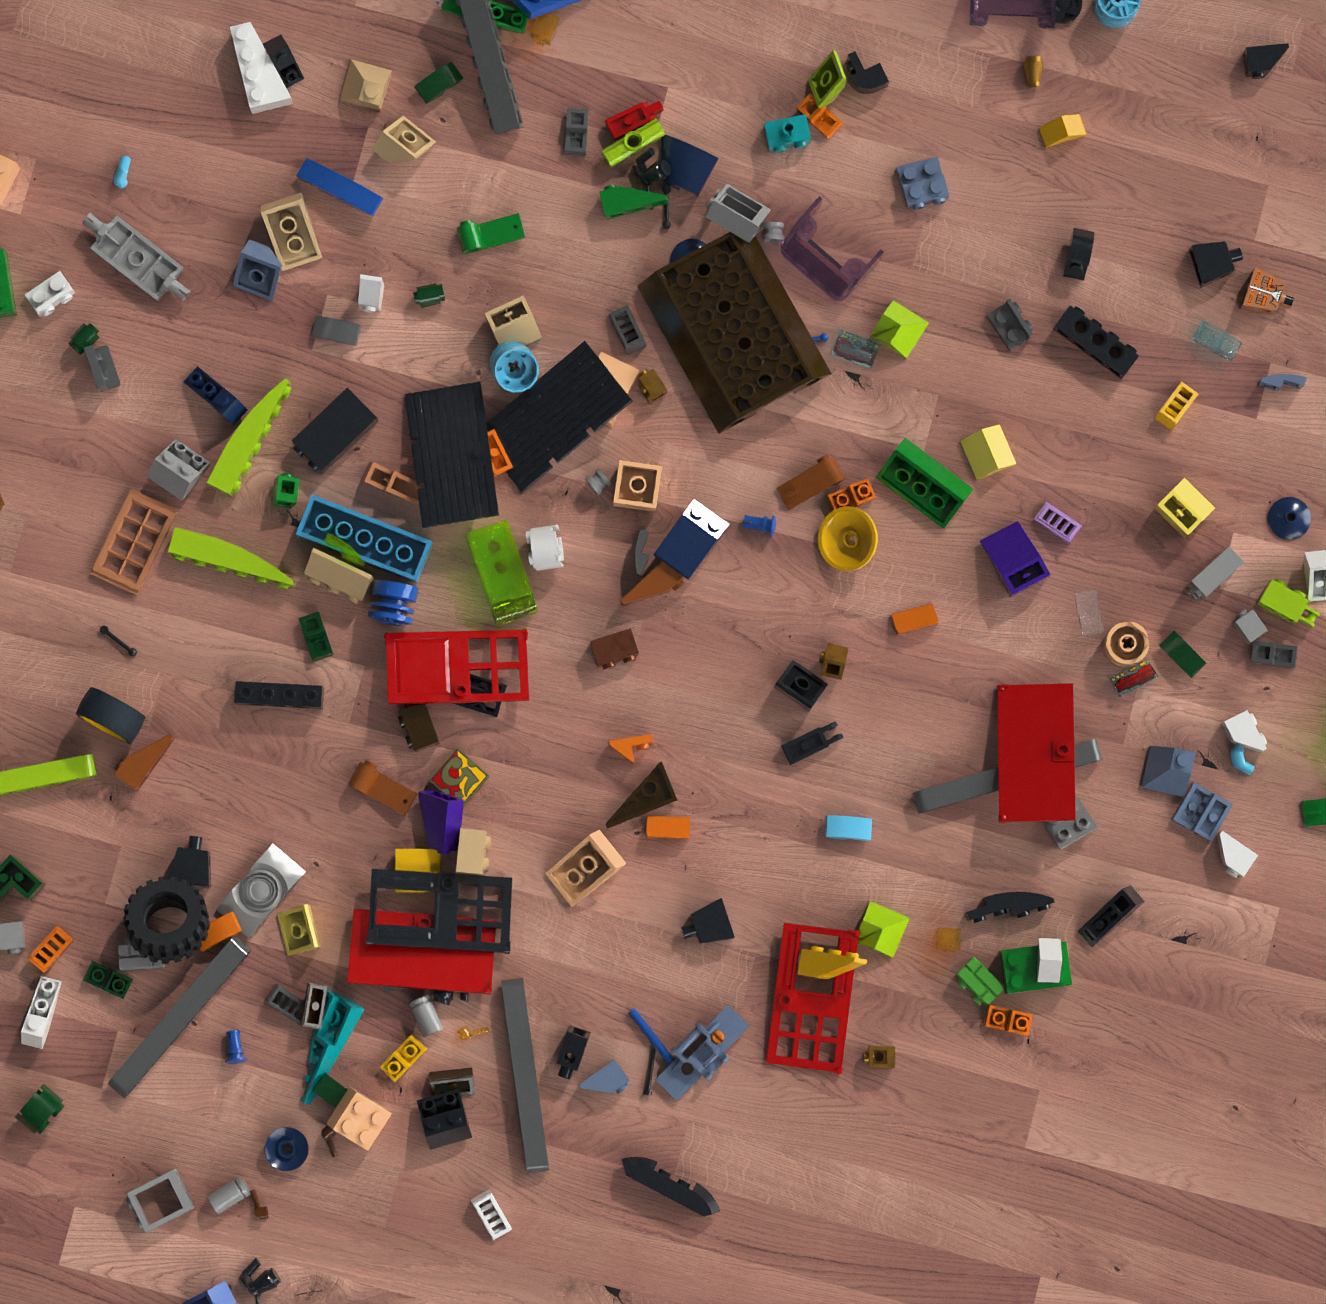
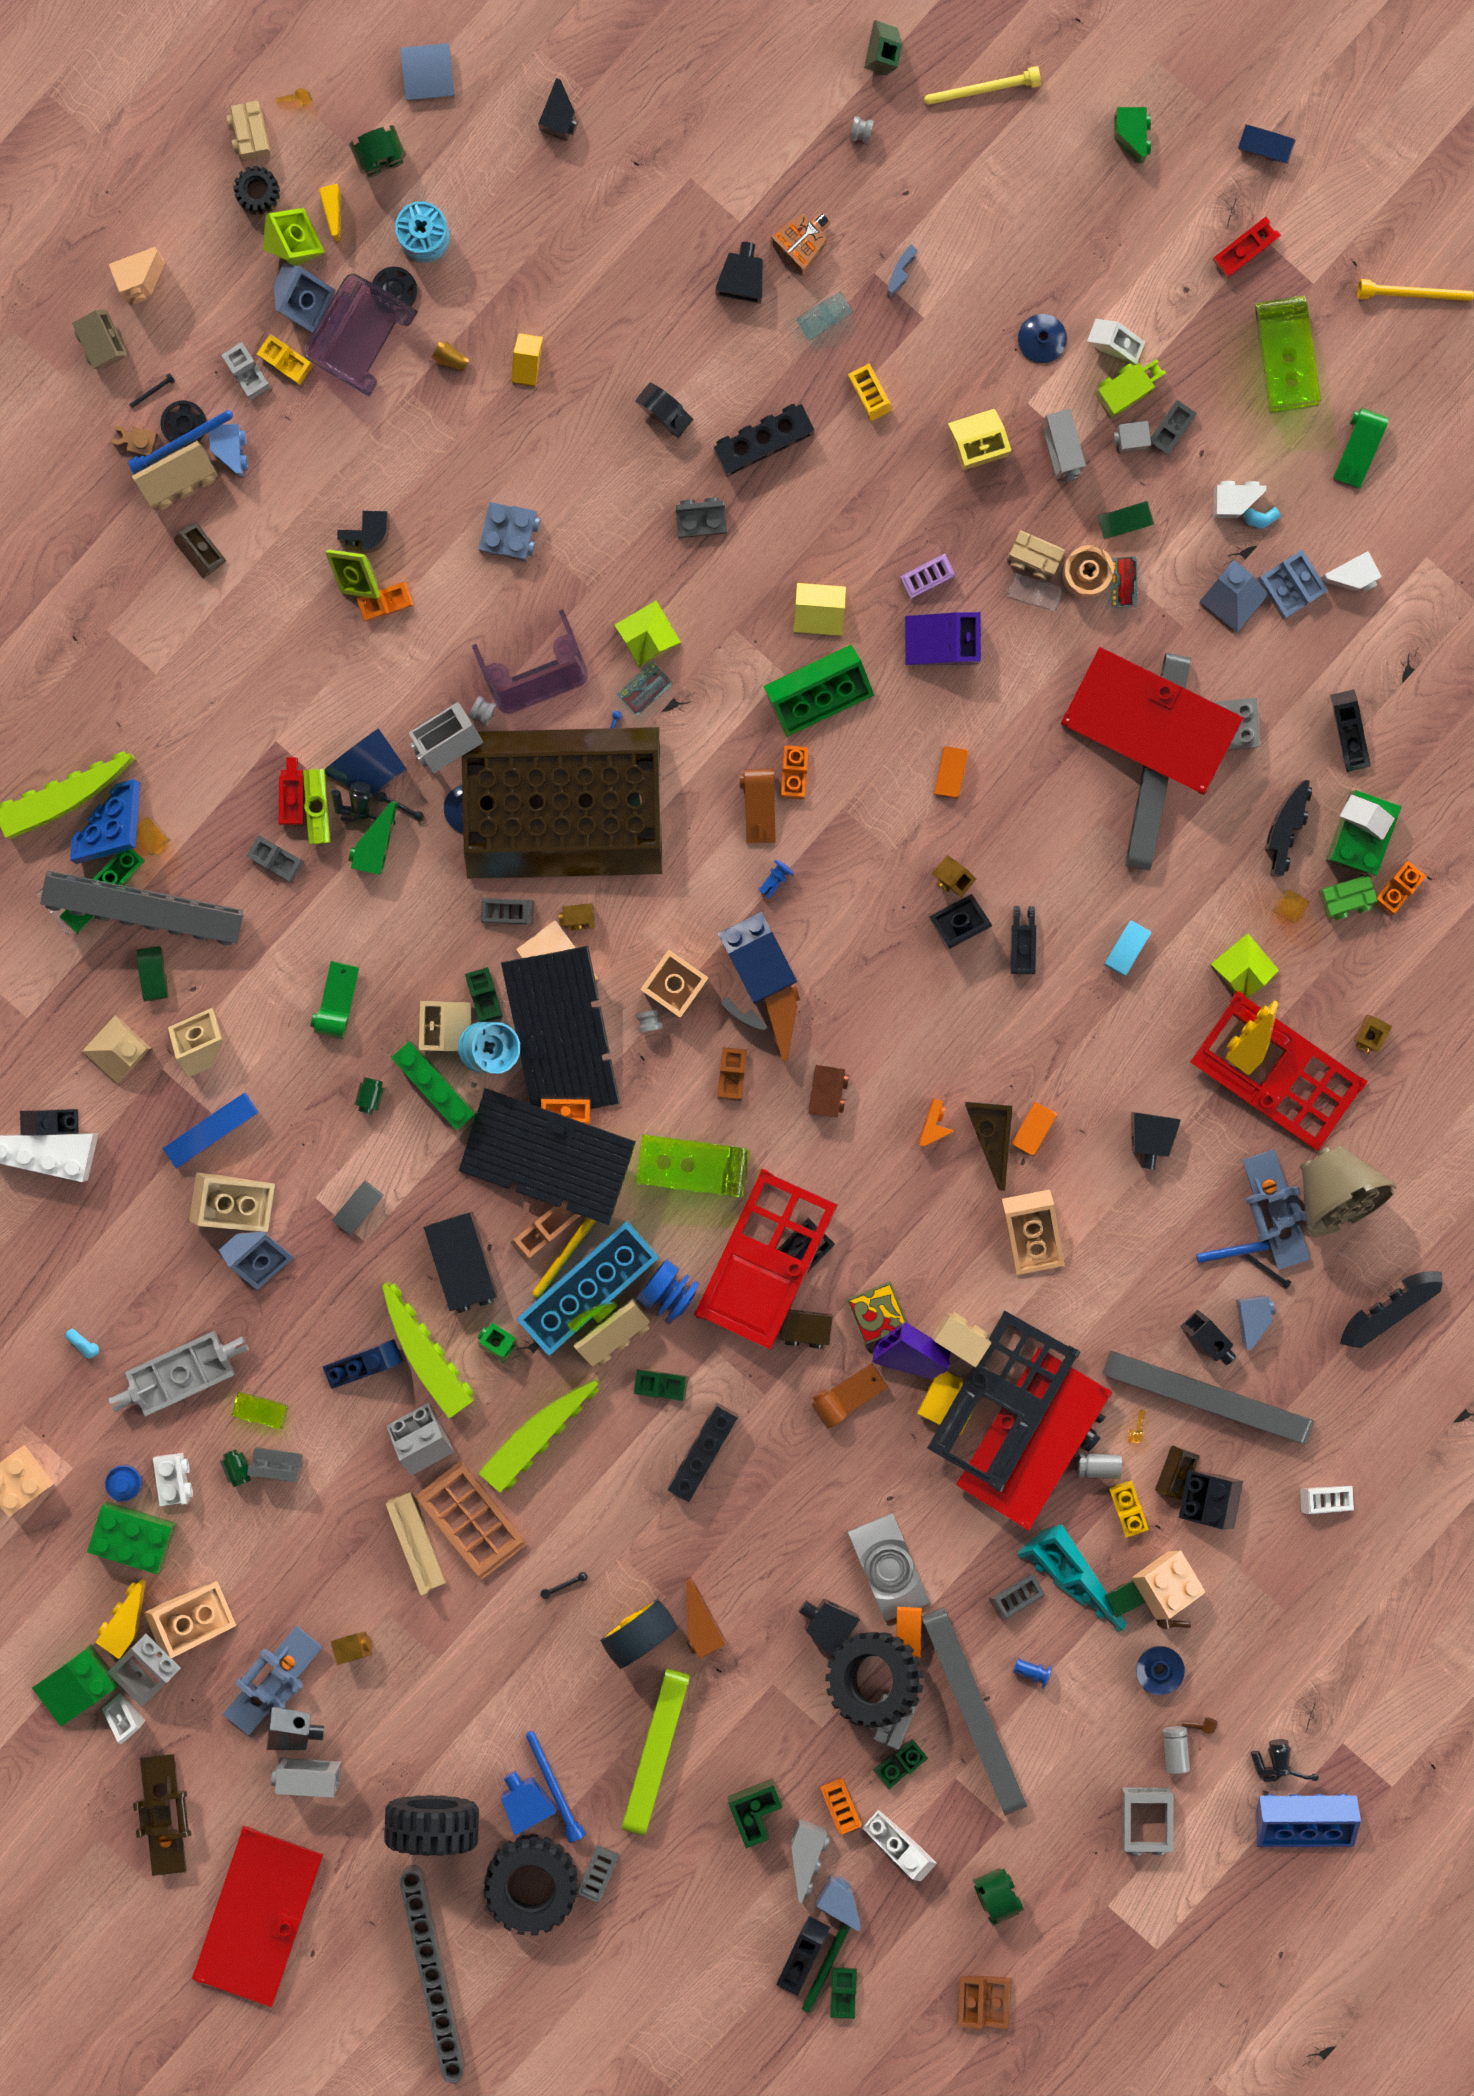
camera: 60 degrees left, 5 degrees up
light yellow slope [277,904,320,956] -> none
dark brown slope [301,983,328,1030] -> none
white slope [358,274,384,313] -> none
white brick [526,525,564,571] -> none
teal brick [763,114,811,153] -> none
yellow dish [818,507,878,571] -> none
none -> blue plate [105,1465,142,1502]
none -> clear neon green slope [231,1392,289,1429]
none -> tan fence [385,1491,446,1595]
none -> green brick [391,1041,477,1130]
none -> dark green slope [465,967,503,1022]
none -> yellow piece [532,1218,596,1298]
none -> dark orange slope [717,1047,747,1101]
none -> tan brick [1007,530,1065,581]
none -> dark tan cone [1300,1146,1397,1237]

